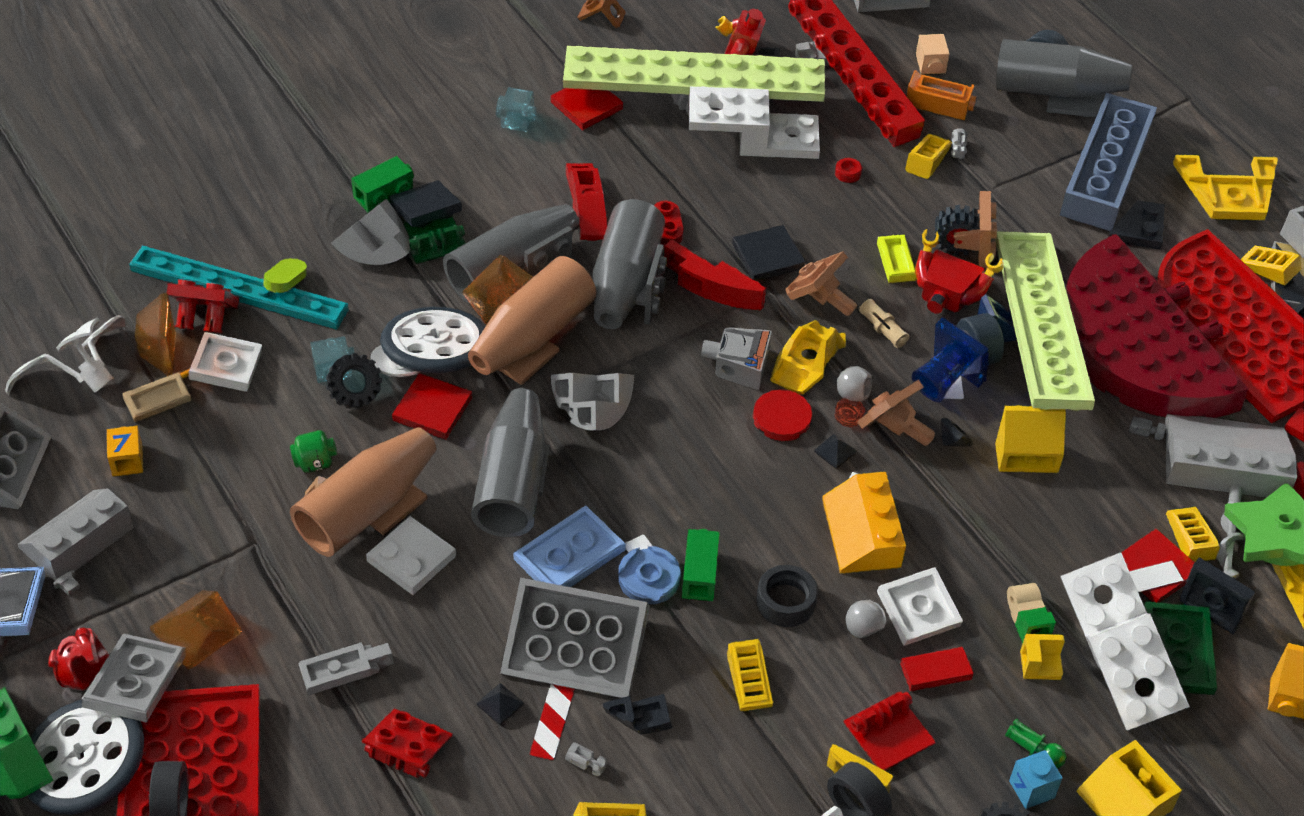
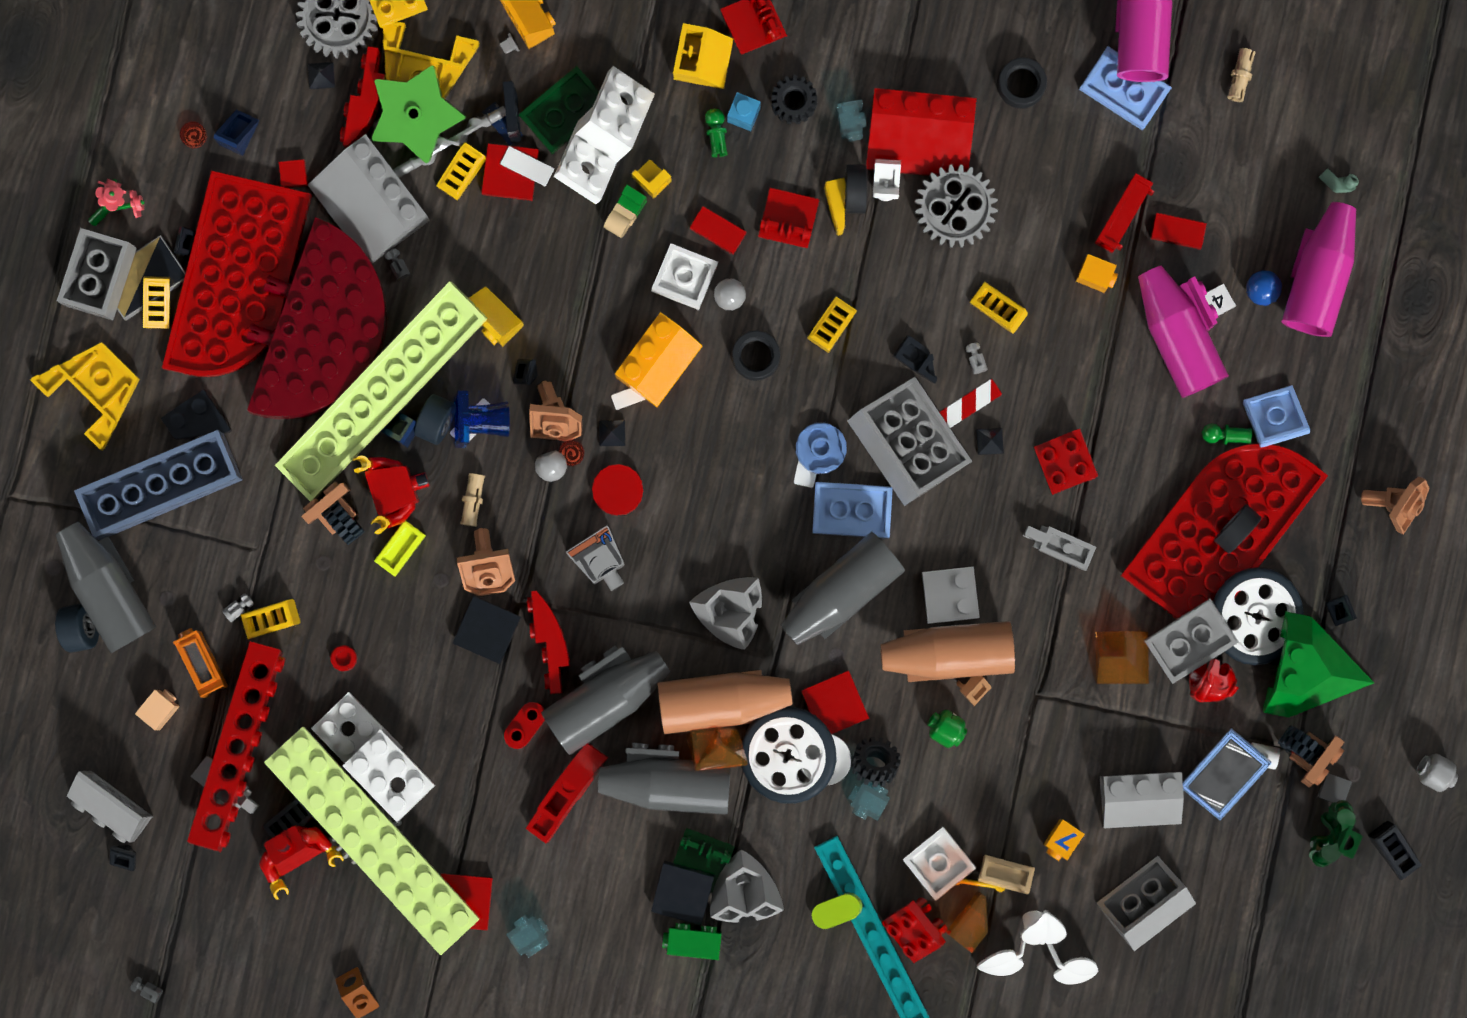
camera: 130 degrees left, 35 degrees up
light grey piece [53,570,80,596] -> none
green brick [682,529,720,601] -> none
yellow piece [770,320,846,394] -> none

